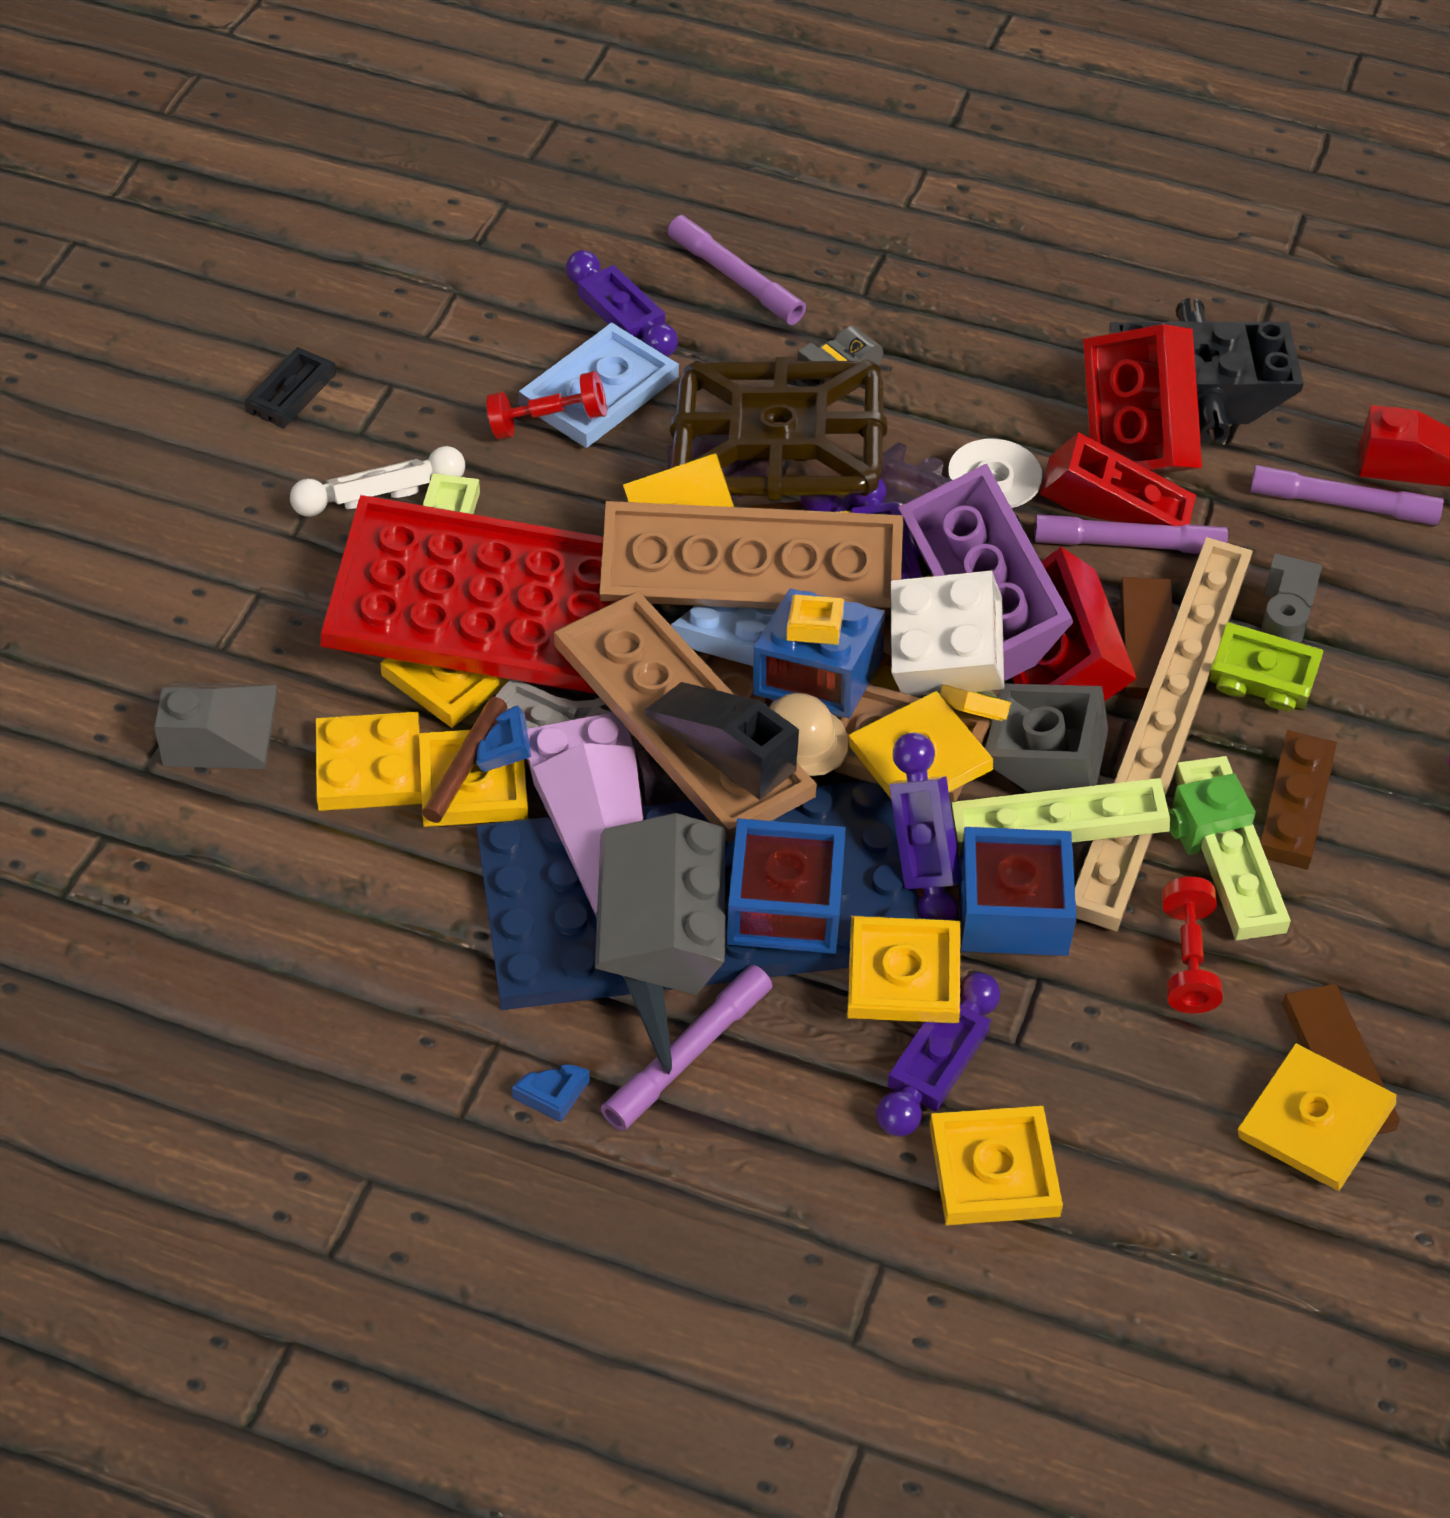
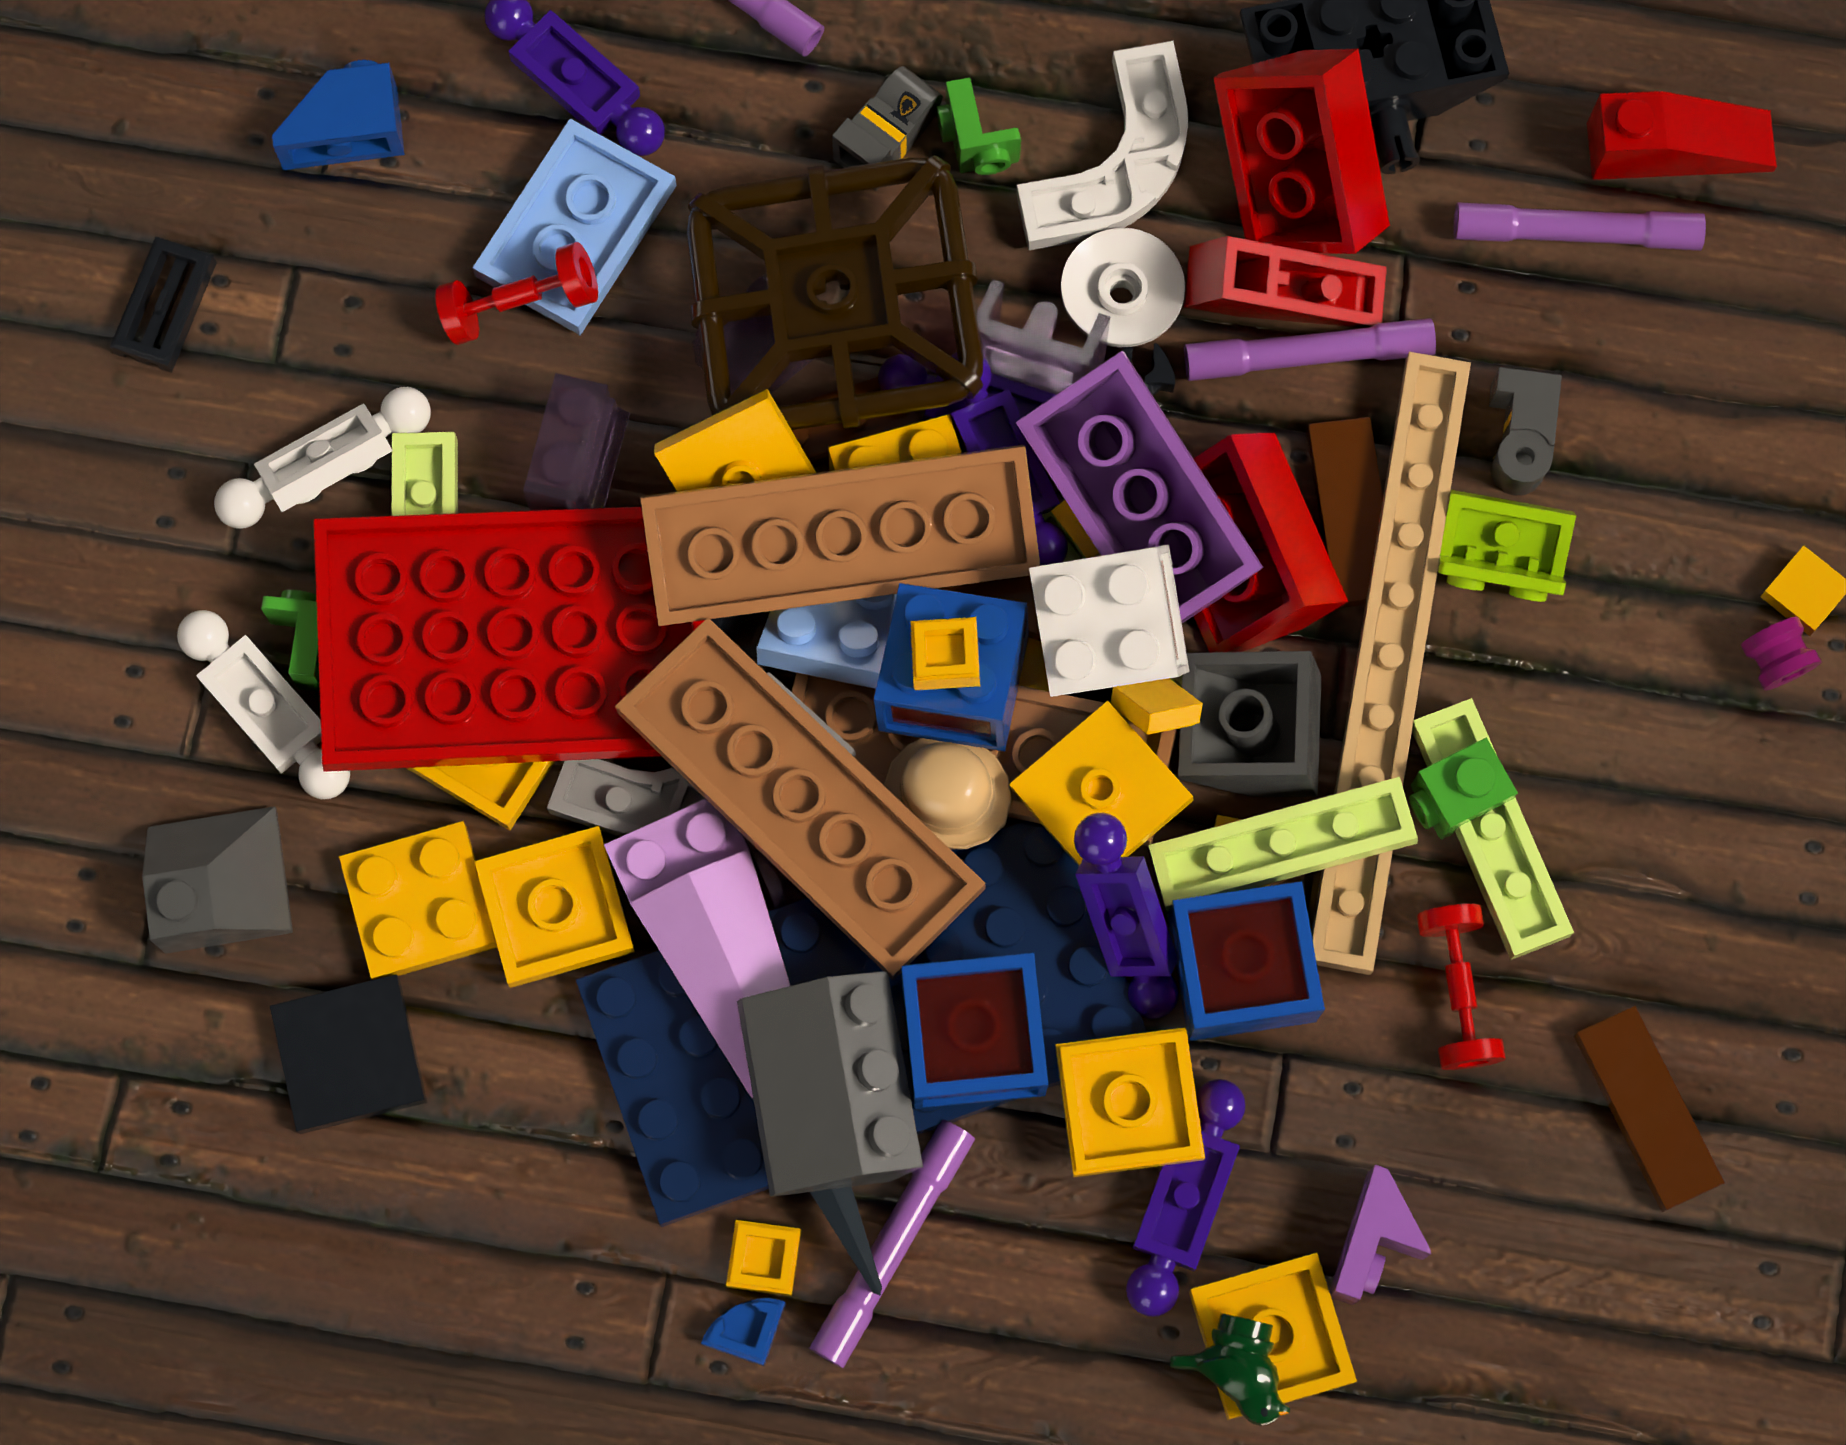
camera: 10 degrees left, 25 degrees up
copper bar [422,697,508,823] -> none
blue tile [476,705,532,772] -> none
black slope [645,682,799,800] -> none
yellow plate [1238,1044,1397,1191] -> none
reddish brown plate [1260,730,1337,870] -> none
none -> white plate [177,610,350,799]
none -> bright green bracket [261,590,320,692]
none -> black tile [270,974,427,1134]
none -> blue slope [272,60,405,170]
none -> clear purple window [523,373,630,511]
none -> yellow tile [726,1220,801,1296]
none -> bright green bracket [936,77,1021,175]
none -> white plate [1016,41,1188,251]
none -> dark green animal [1170,1313,1290,1426]
none -> medium lavender slope [1329,1165,1431,1305]

